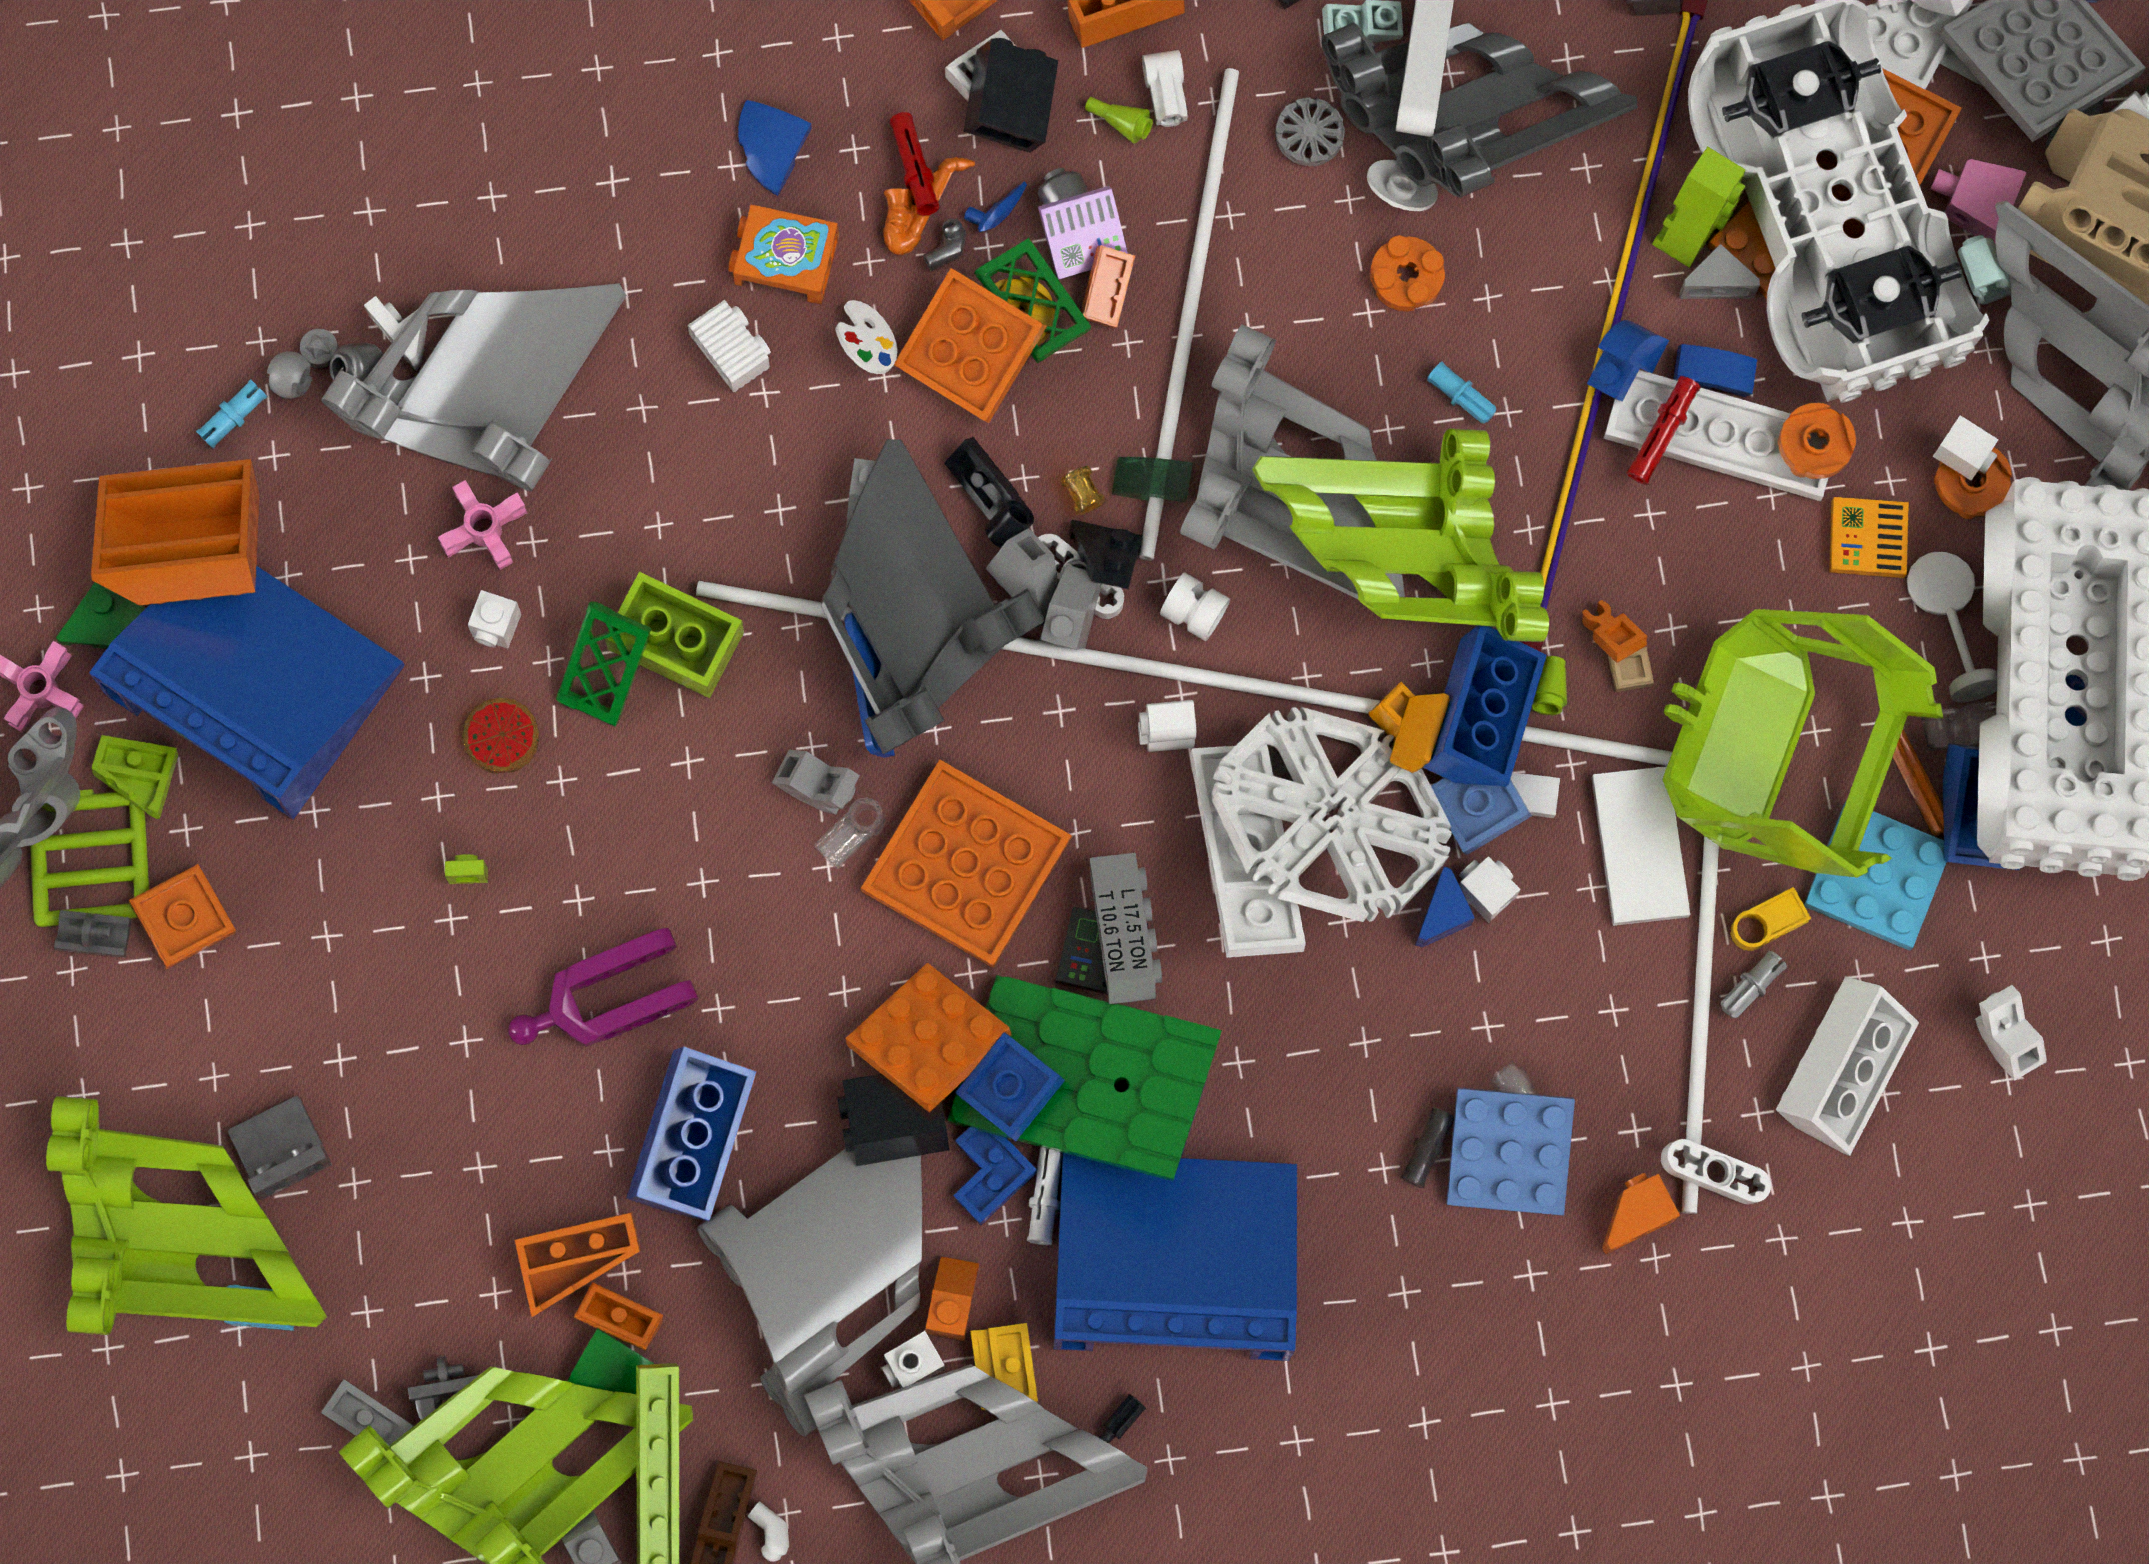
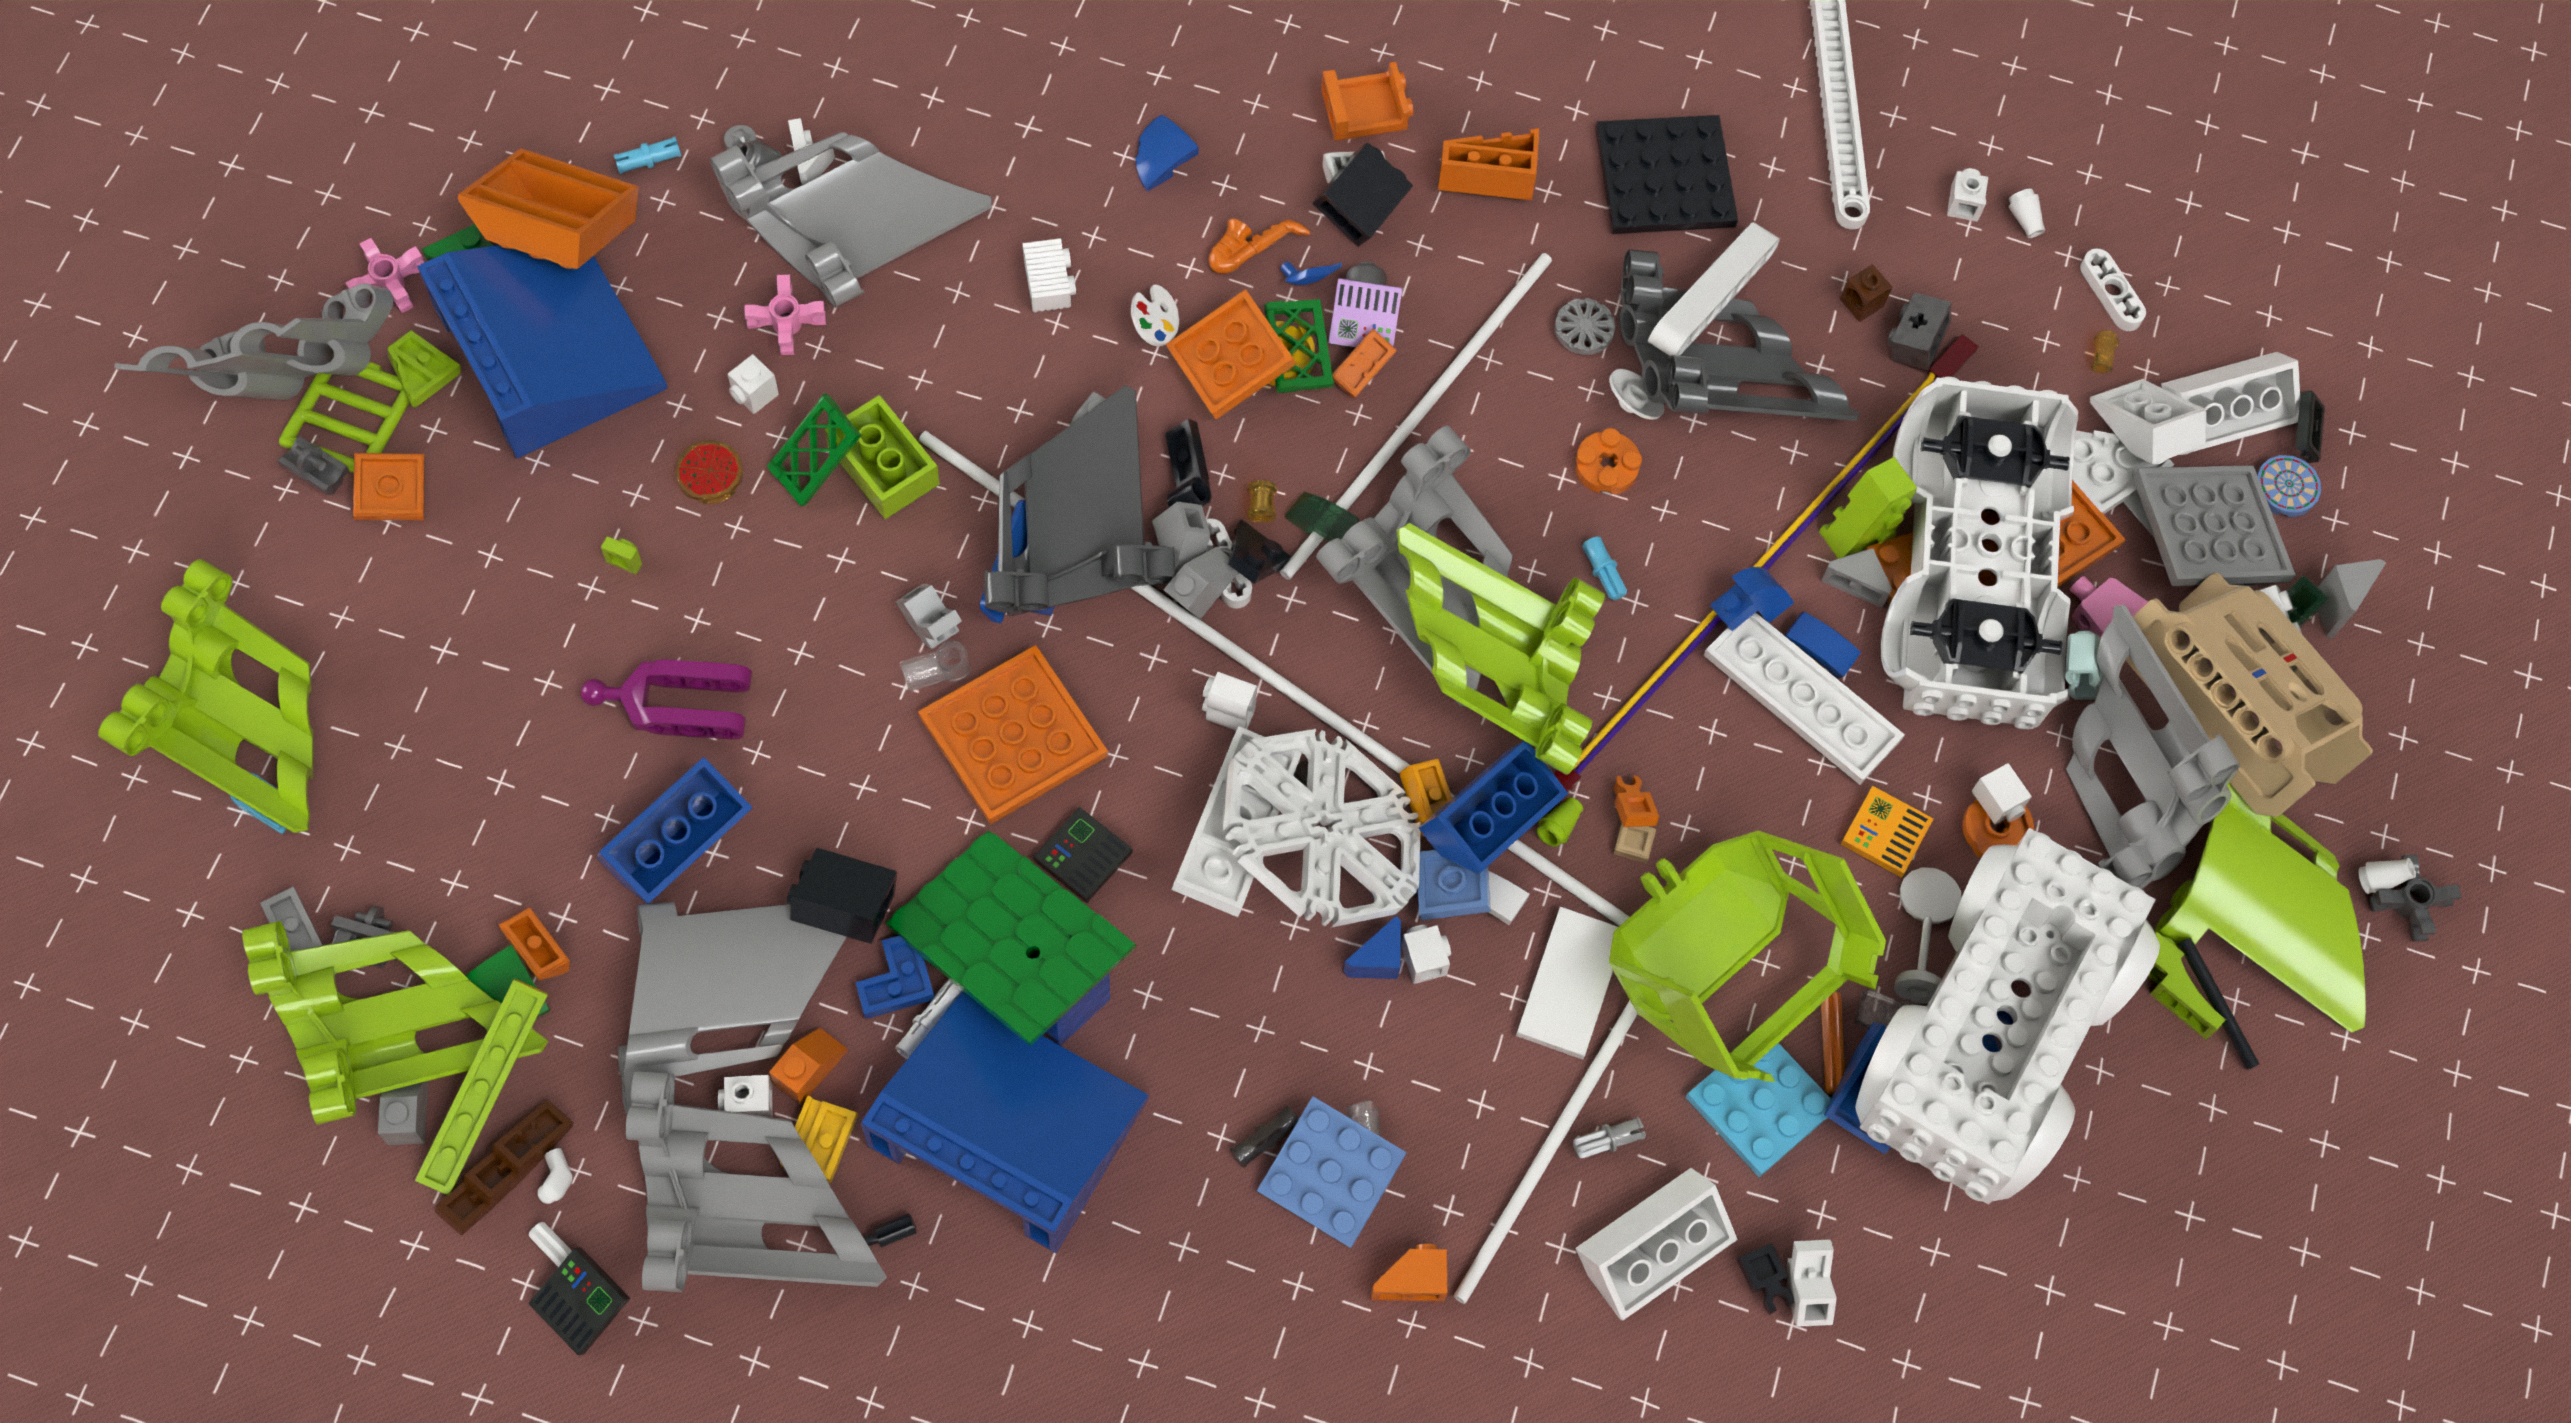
camera: 25 degrees right, 10 degrees down
flat silver bracket [228,1096,332,1200] -> none
light grey piece [267,351,313,399] -> none
orange wedge [514,1212,641,1317] -> none
panel [728,204,839,305] -> none
orange plate [845,963,1011,1113] -> none
red pin [890,112,940,216] -> none
flat silver arm [923,219,966,271] -> none
blue plate [955,1032,1065,1142] -> none
lime cone [1085,97,1153,144] -> none
light grey brick [1090,853,1162,1004] -> none
white piece [1142,50,1188,127] -> none
white wheel [1160,572,1230,641] -> none
light aqua slope [1322,0,1403,43] -> none
light orange slope [1390,693,1450,773] -> none
red pin [1626,376,1701,485] -> none
white beam [1661,1139,1771,1204] -> none
yellow piece [1730,887,1811,951] -> none
orange plate [1778,403,1856,479] -> none
none -> black plate [1737,1243,1794,1315]

